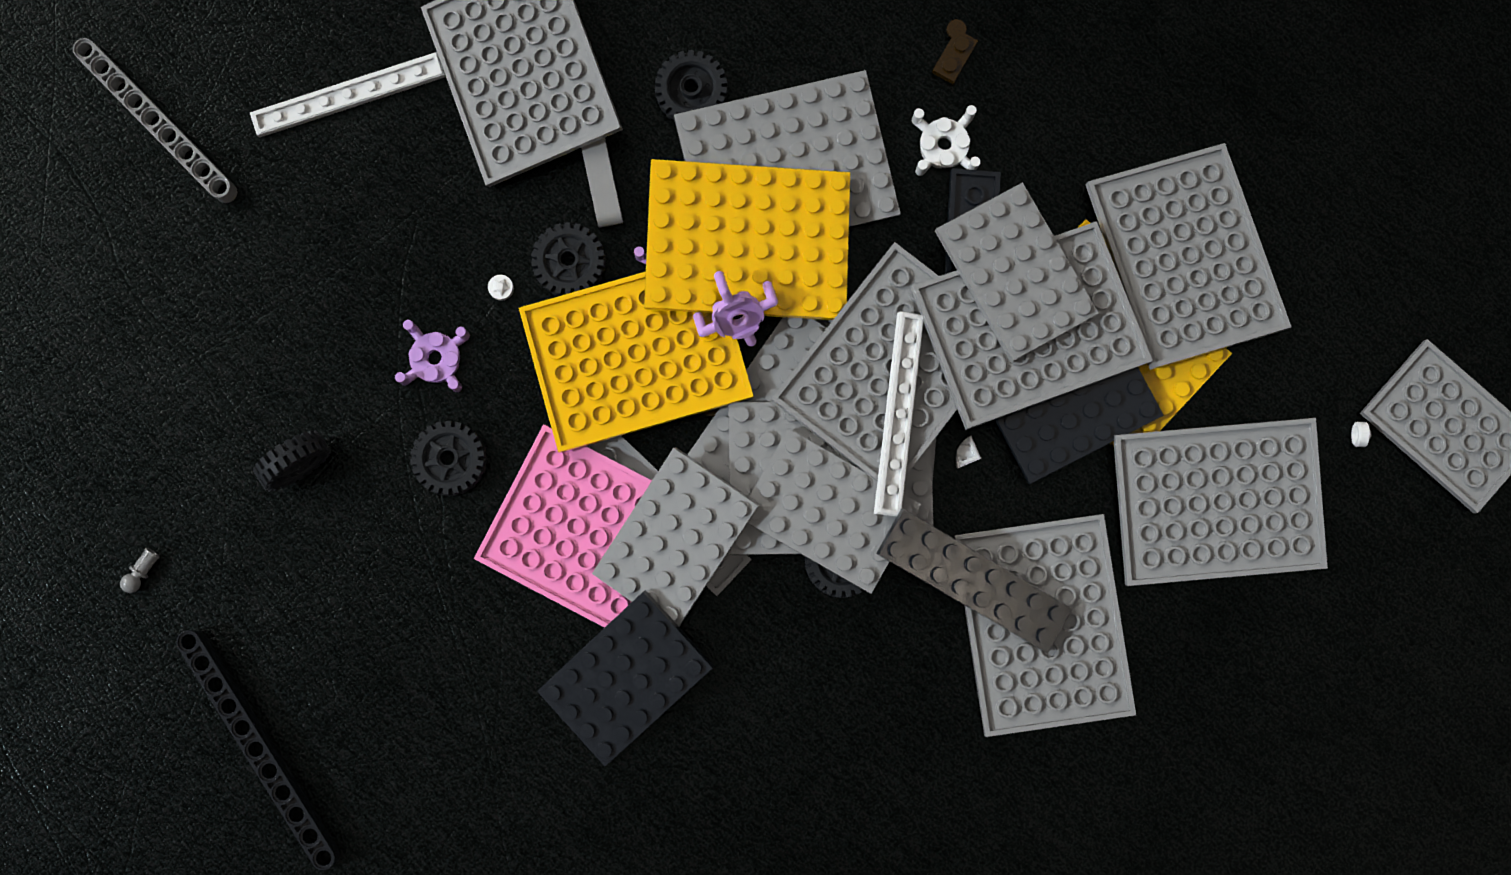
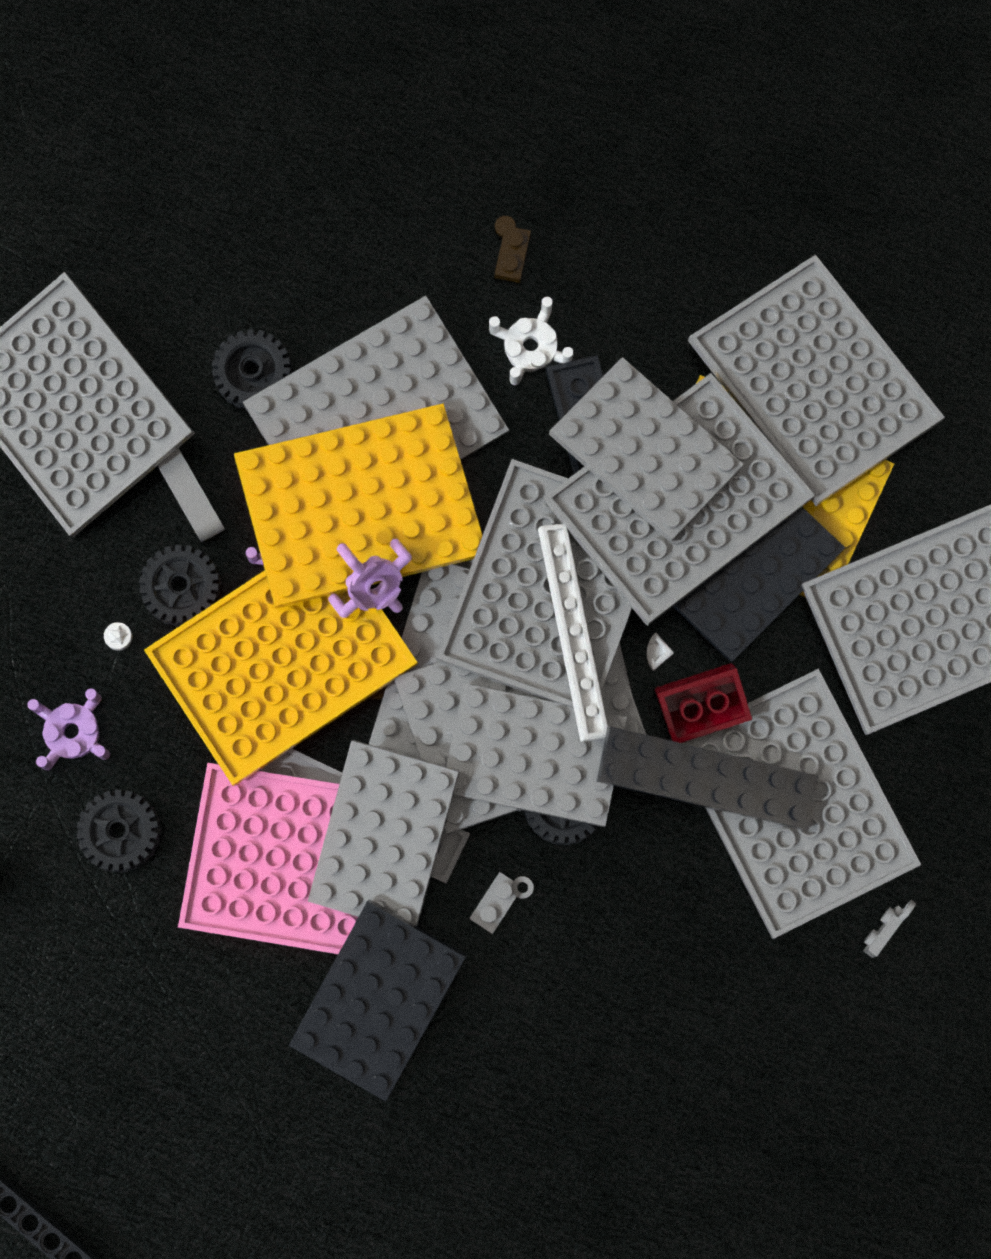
camera: 15 degrees left, 5 degrees down
none -> light grey hinge [469,872,534,934]
none -> dark red slope [654,663,752,743]
none -> light grey hinge [863,900,916,958]

